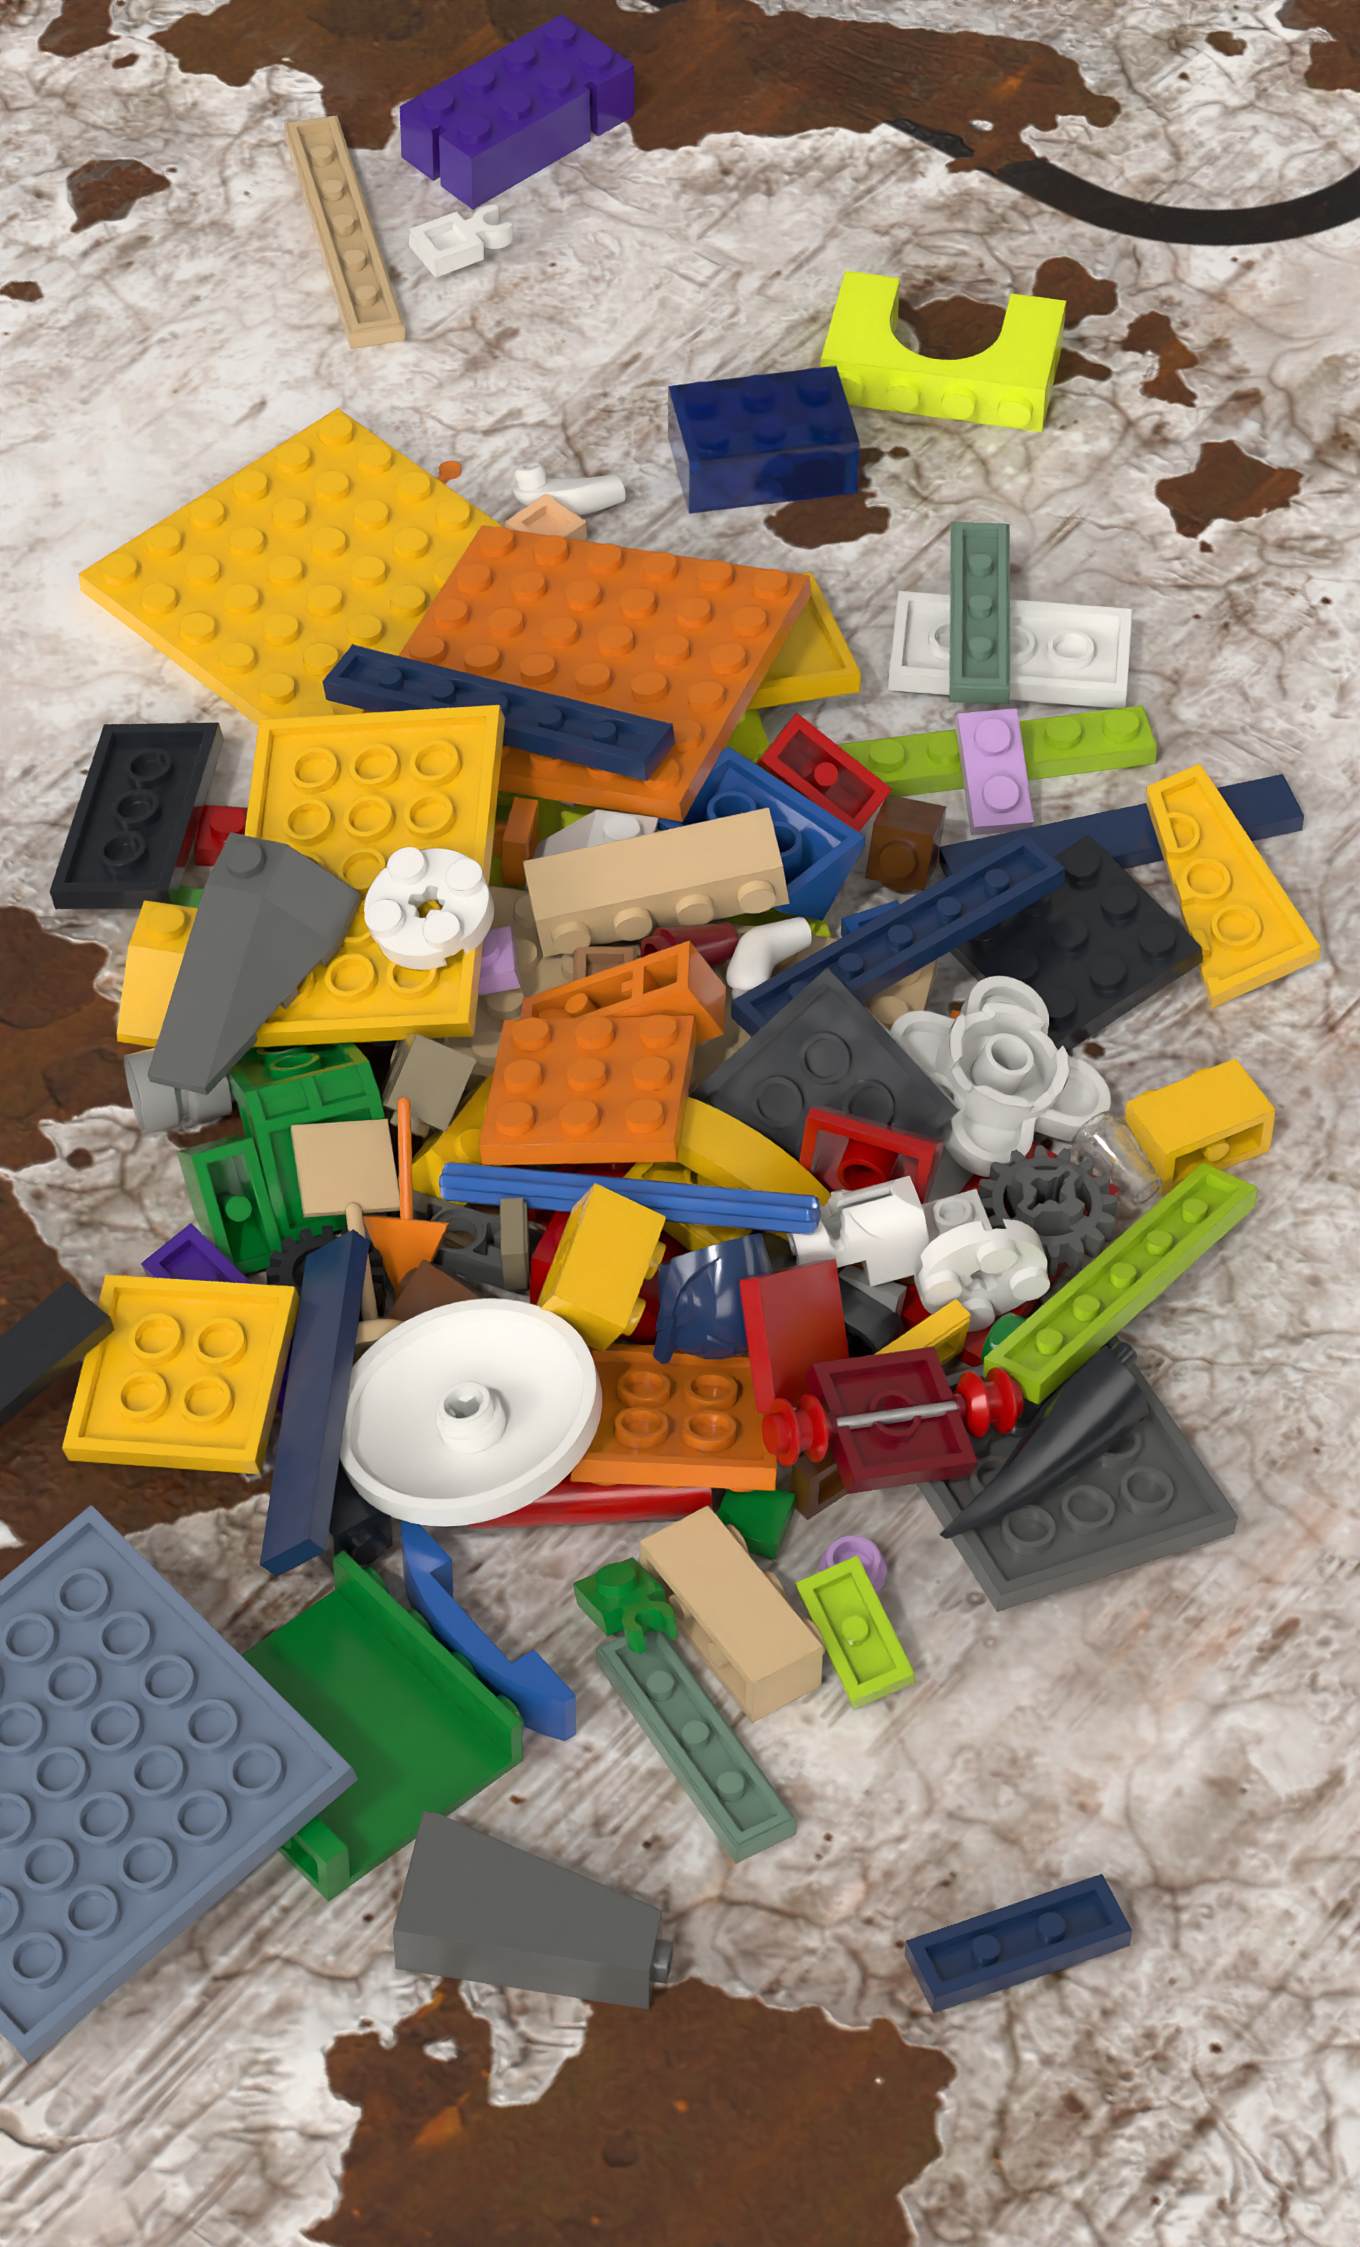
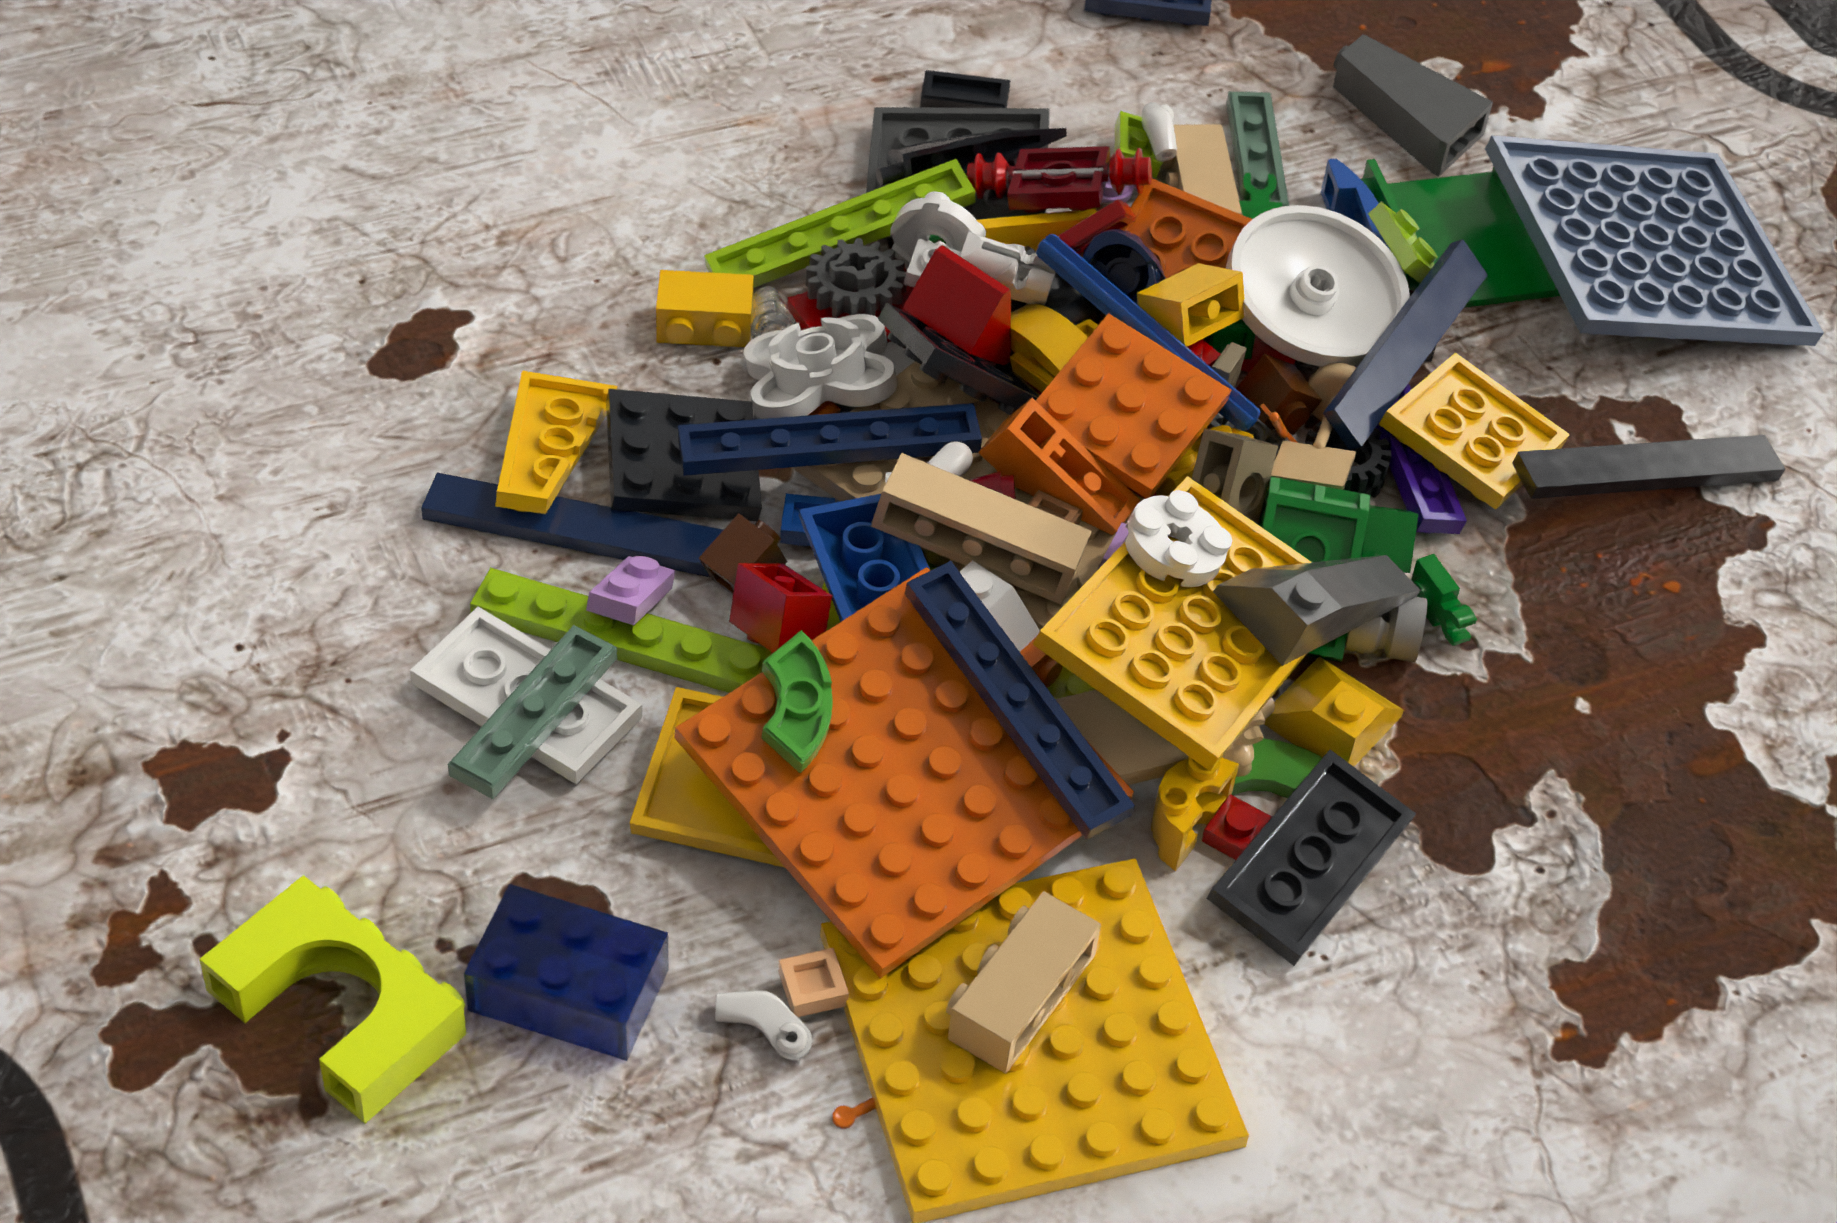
camera: 155 degrees left, 0 degrees up
none -> bright green tile [761,630,833,773]
none -> black tile [920,70,1011,108]
none -> tan brick [946,891,1101,1074]
none -> white arm [1142,102,1178,161]
none -> lime plate [1368,202,1438,283]
none -> green plate [1411,554,1477,646]

